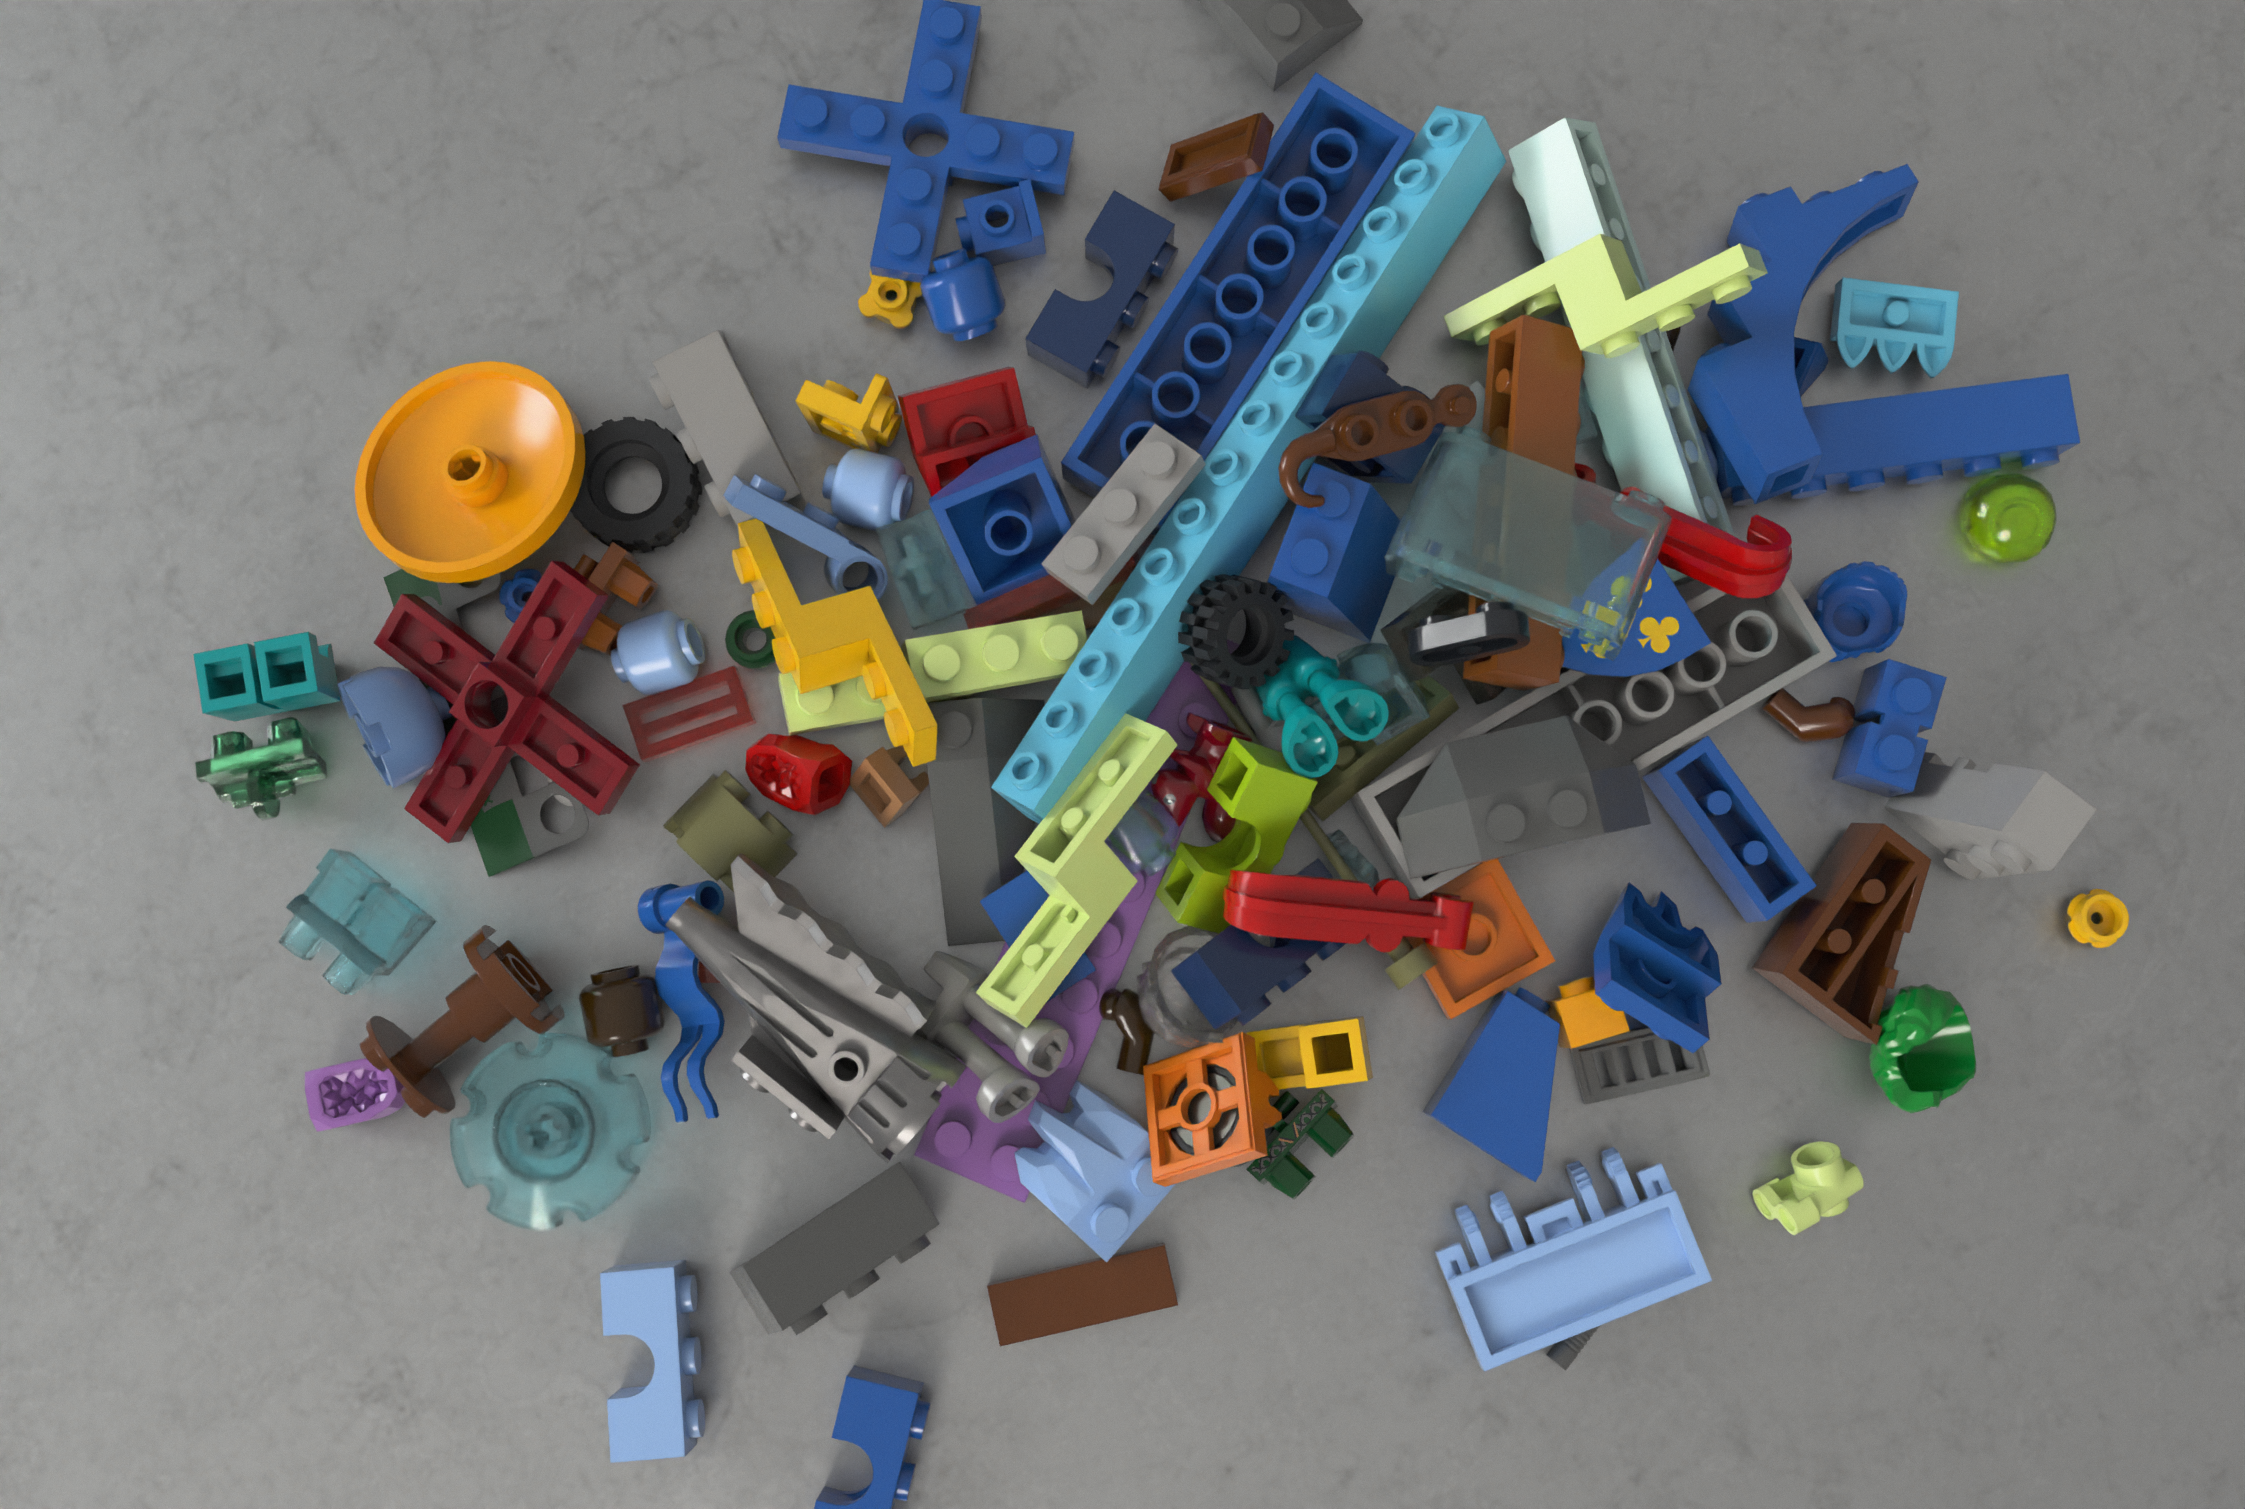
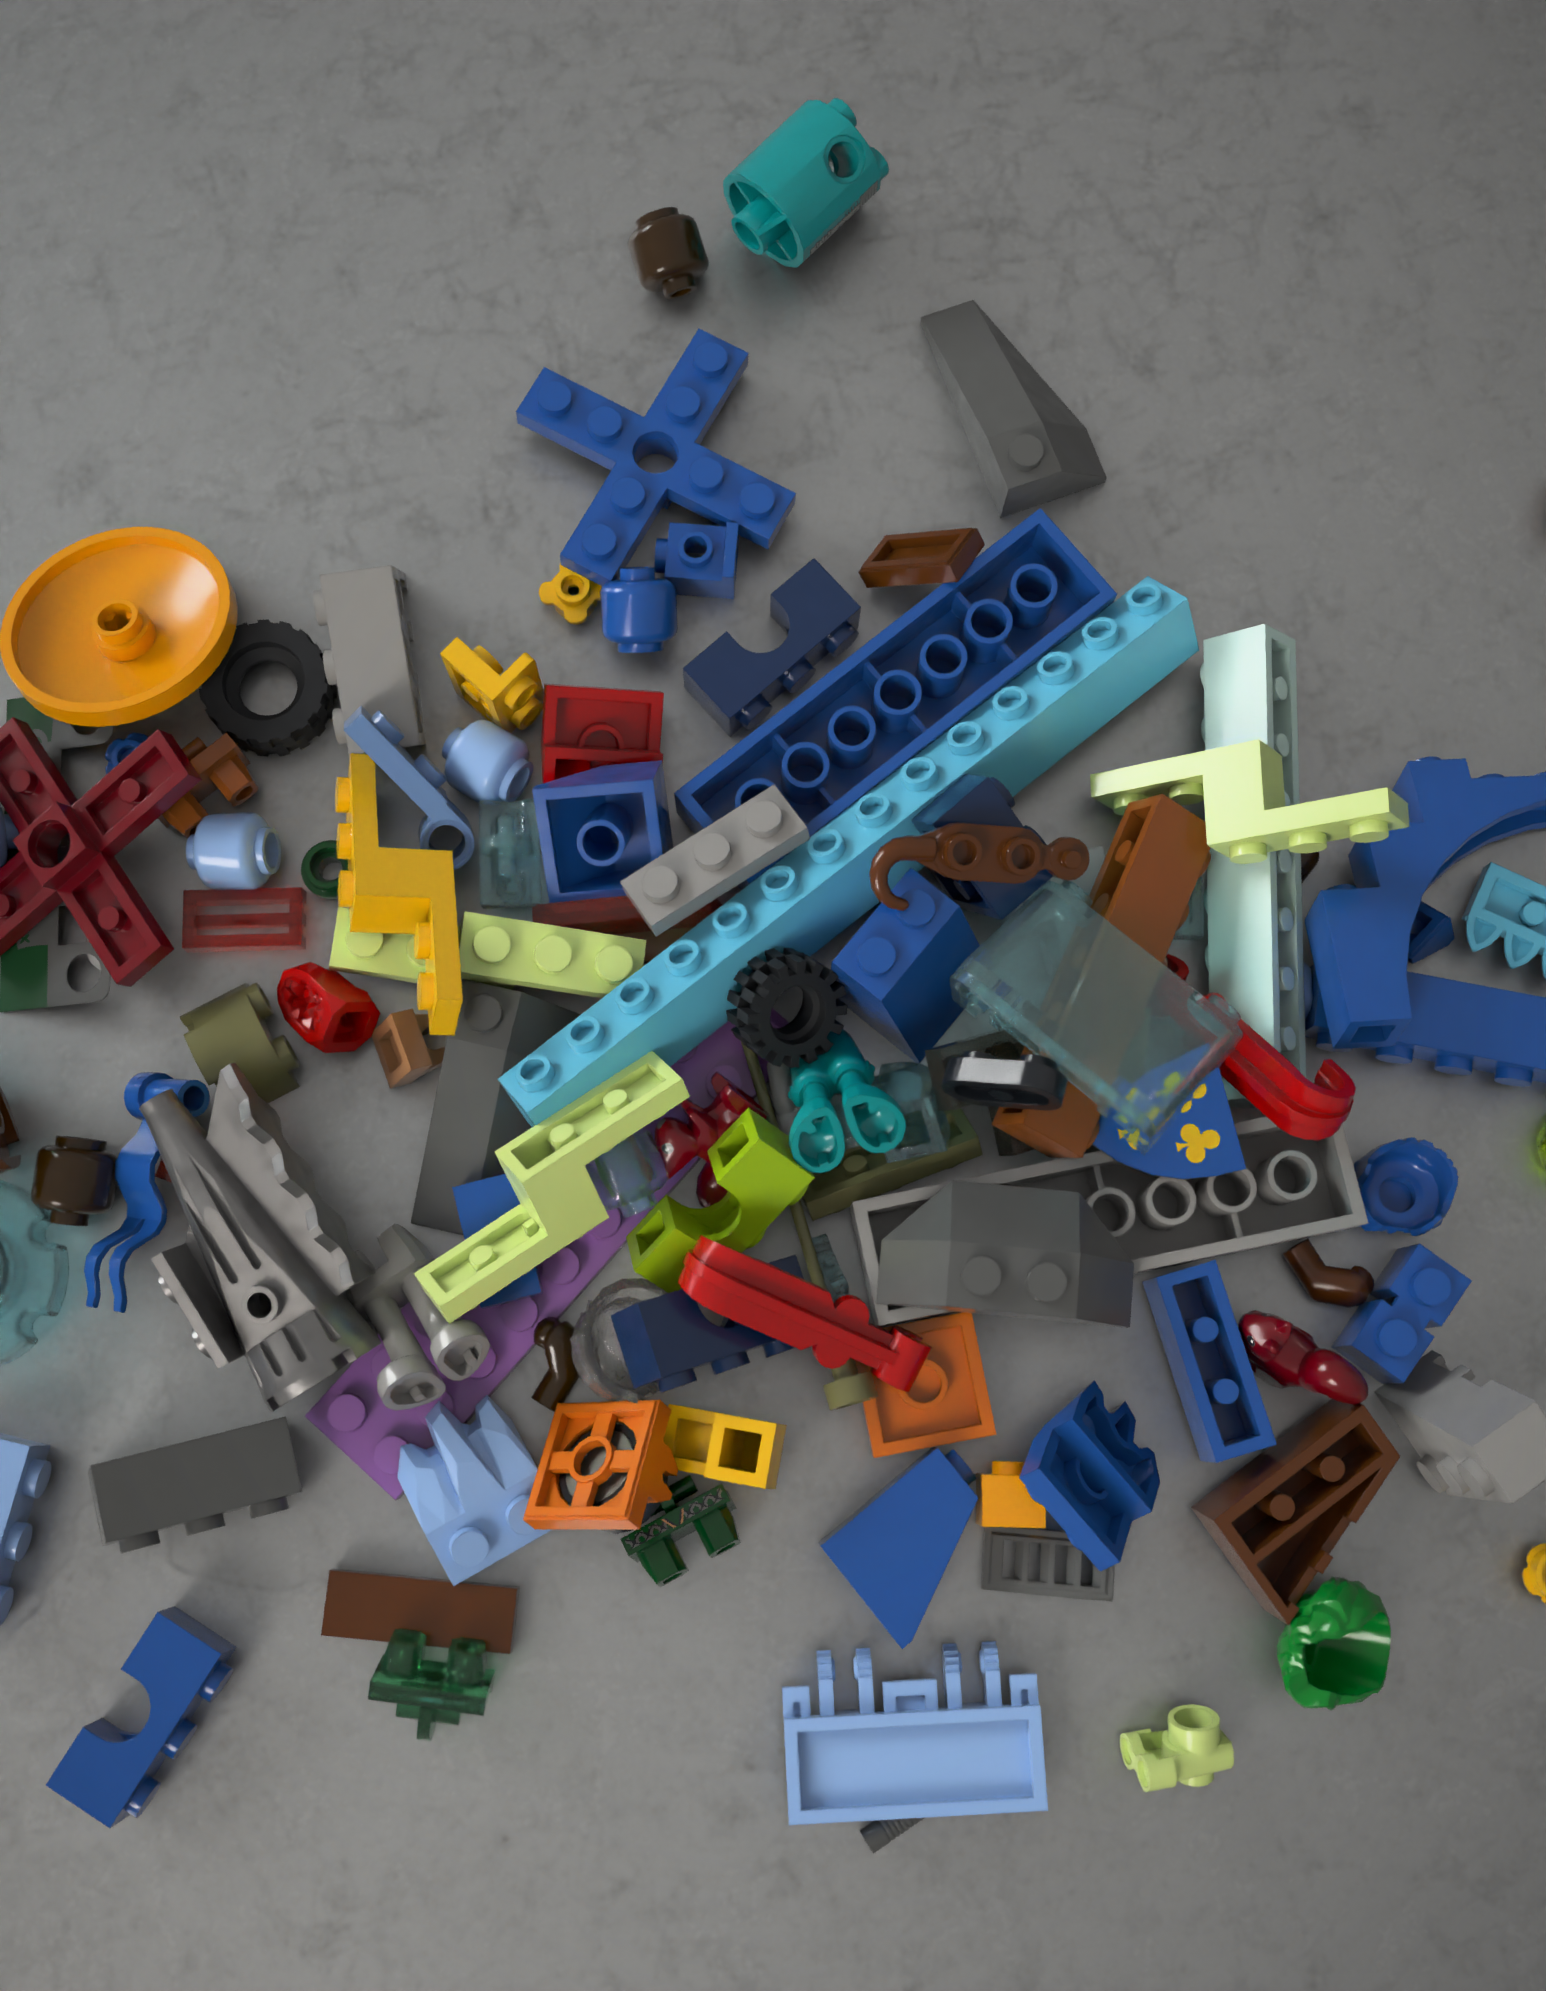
camera: 15 degrees right, 5 degrees down
none -> clear green hips [368,1628,495,1742]
none -> dark red animal [1238,1310,1368,1405]

